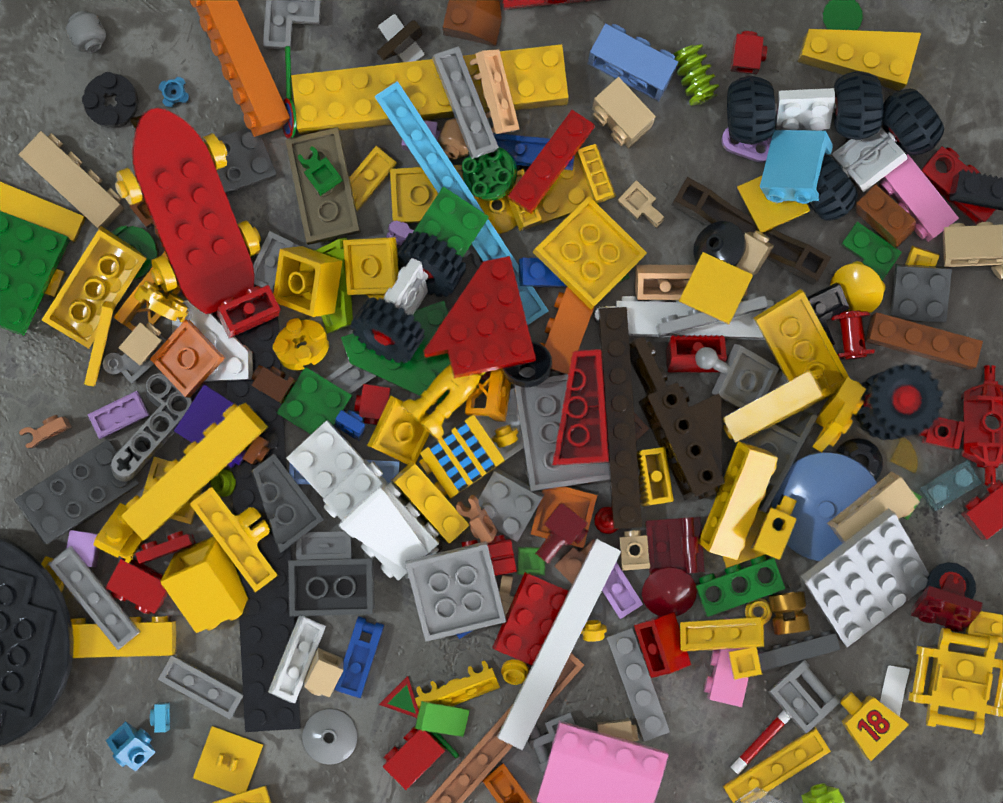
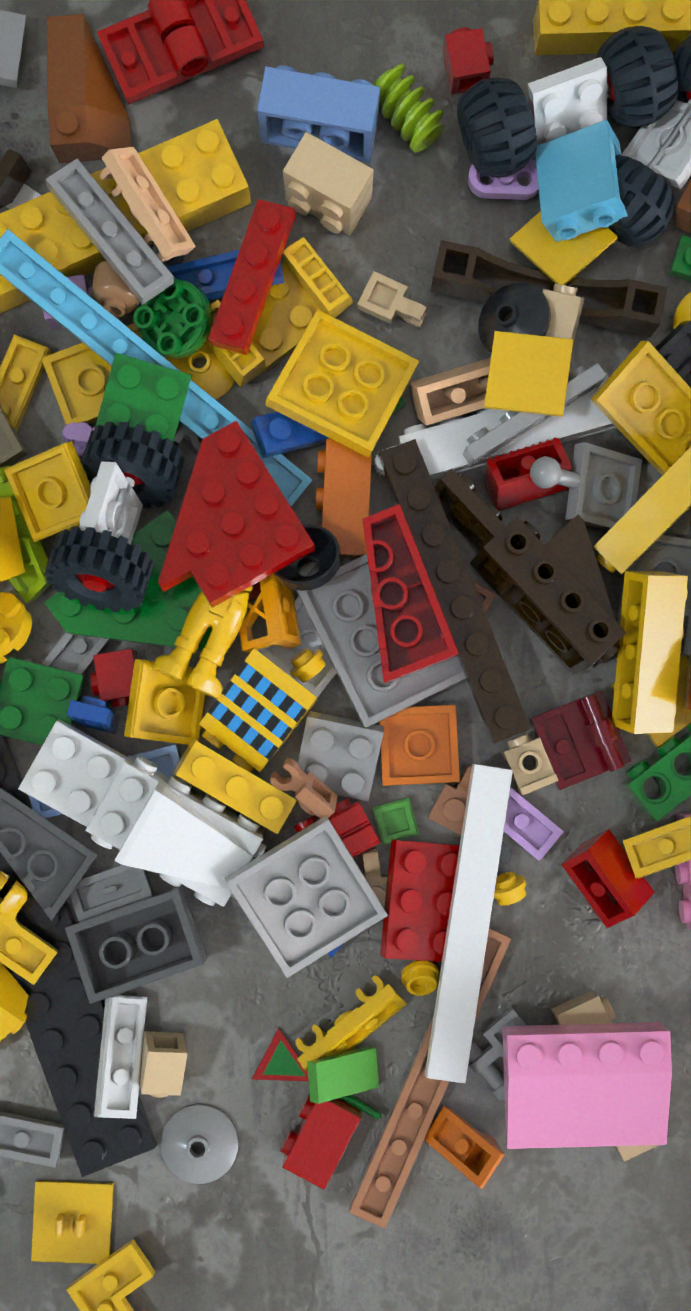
camera: 20 degrees left, 0 degrees up
blue plate [334,616,385,698] -> none
dark red brick [535,502,588,563] -> none
red plate [594,507,618,534] -> none
light grey plate [606,628,670,742] -> none
yellow brick [637,447,674,506] -> none
dark red dish [642,567,697,617] -> none

